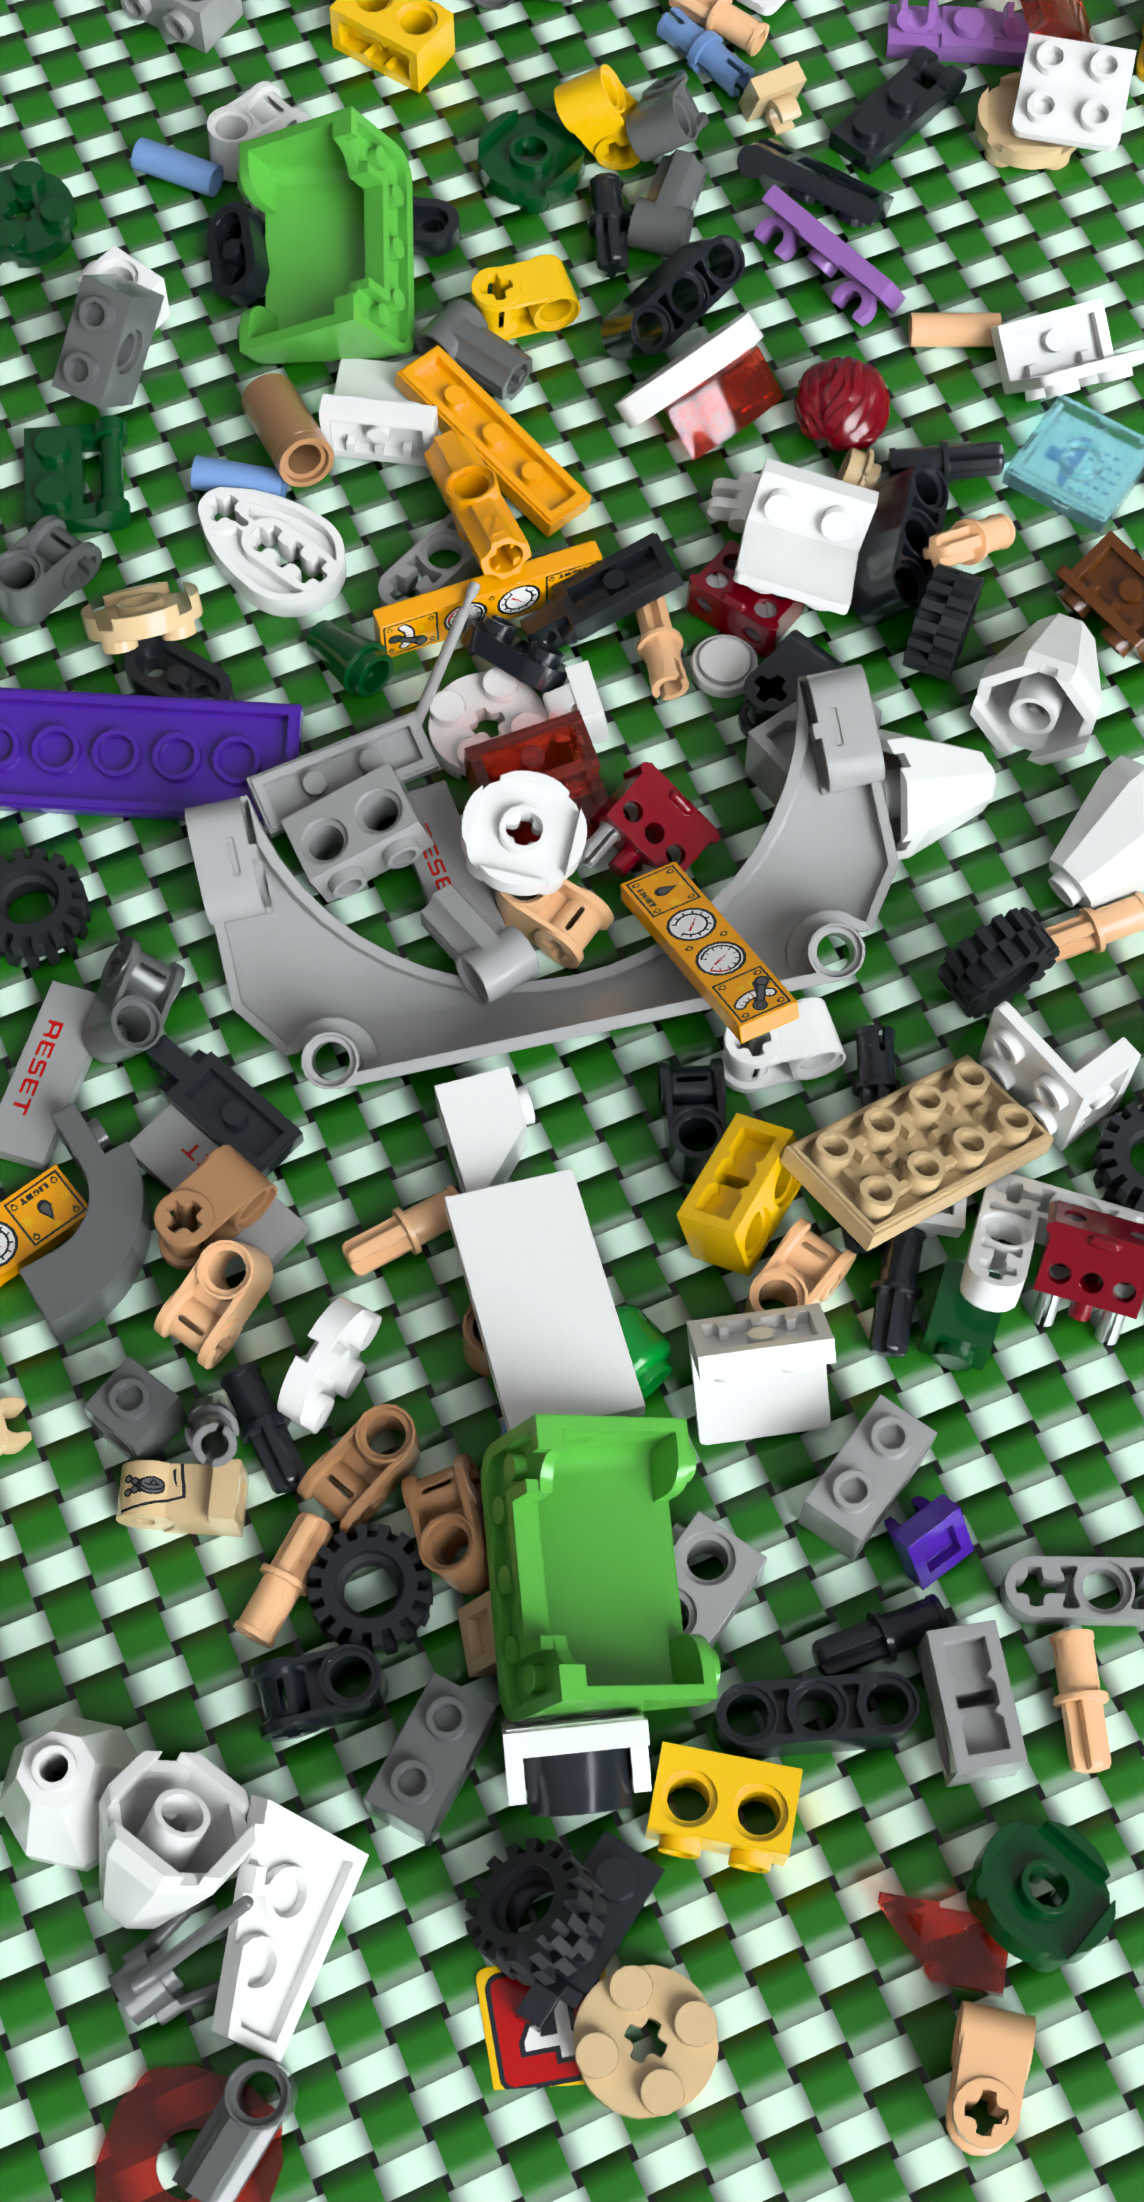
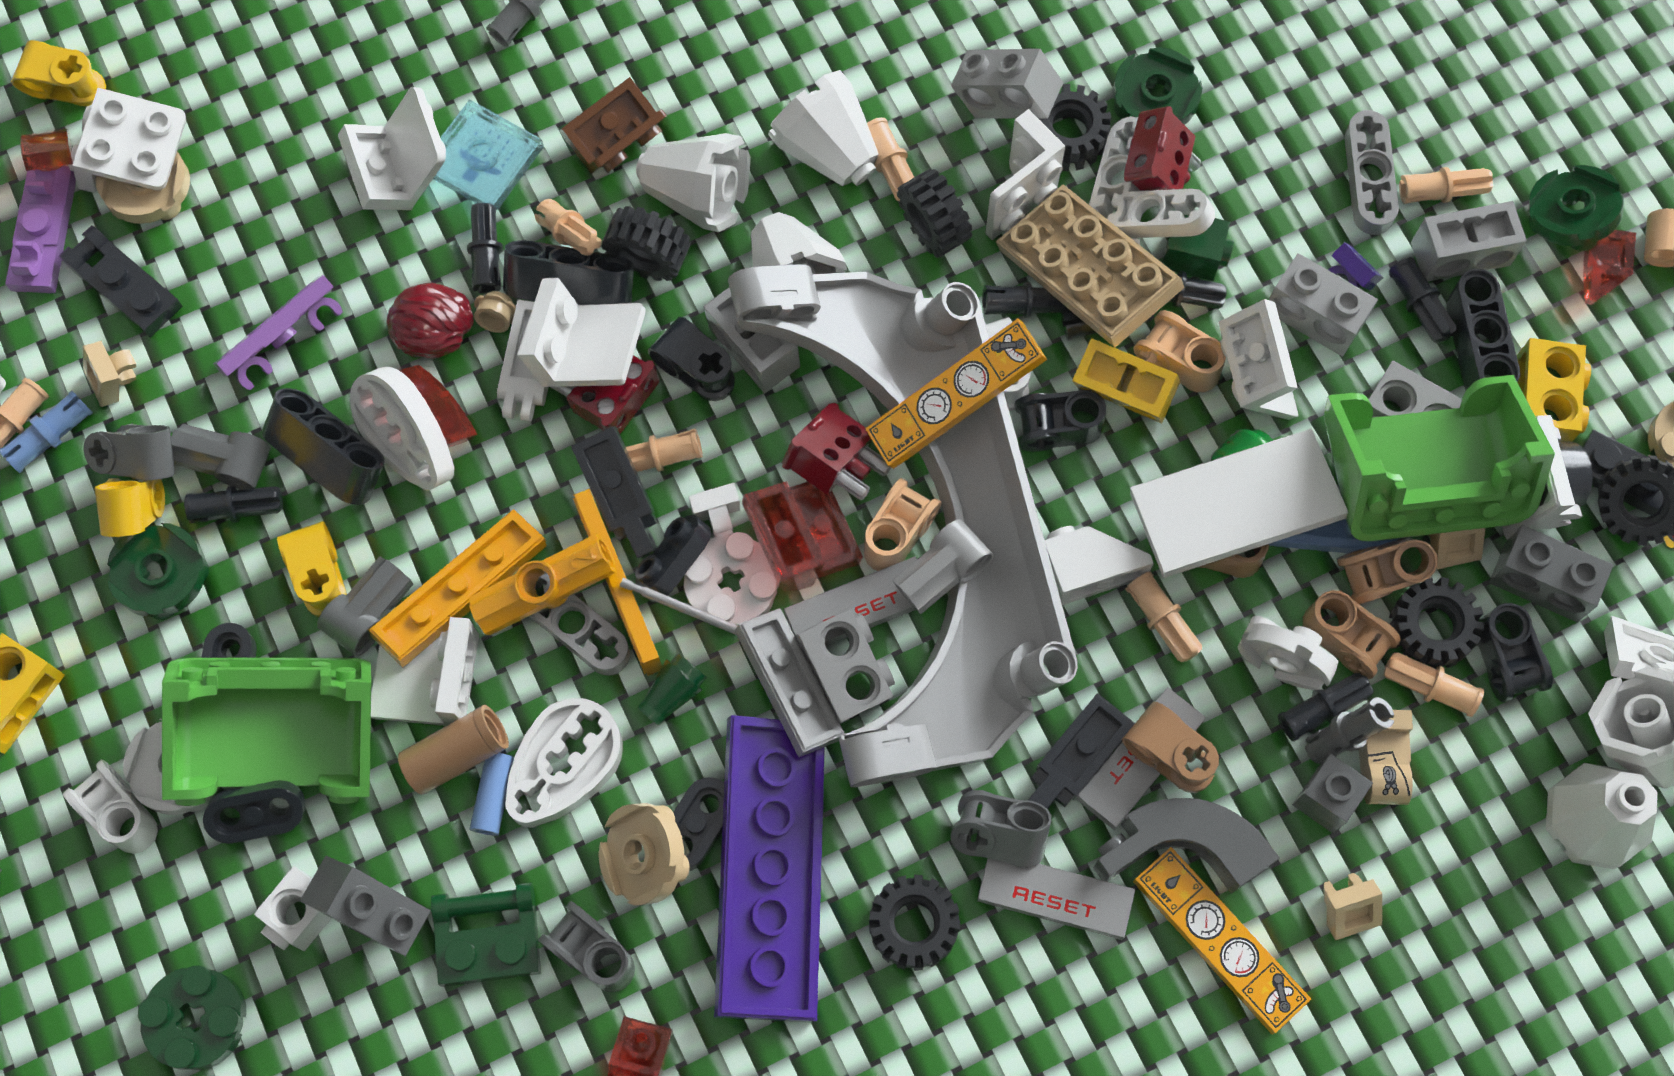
camera: 90 degrees left, 5 degrees up
medium blue axle [131,137,224,198] -> none
light nougat piece [154,1240,273,1370] -> none
white plate [460,770,587,896] -> none
white piece [690,634,758,698] -> none
black plate [737,138,894,228] -> none
light nougat axle [908,313,1002,347] -> none

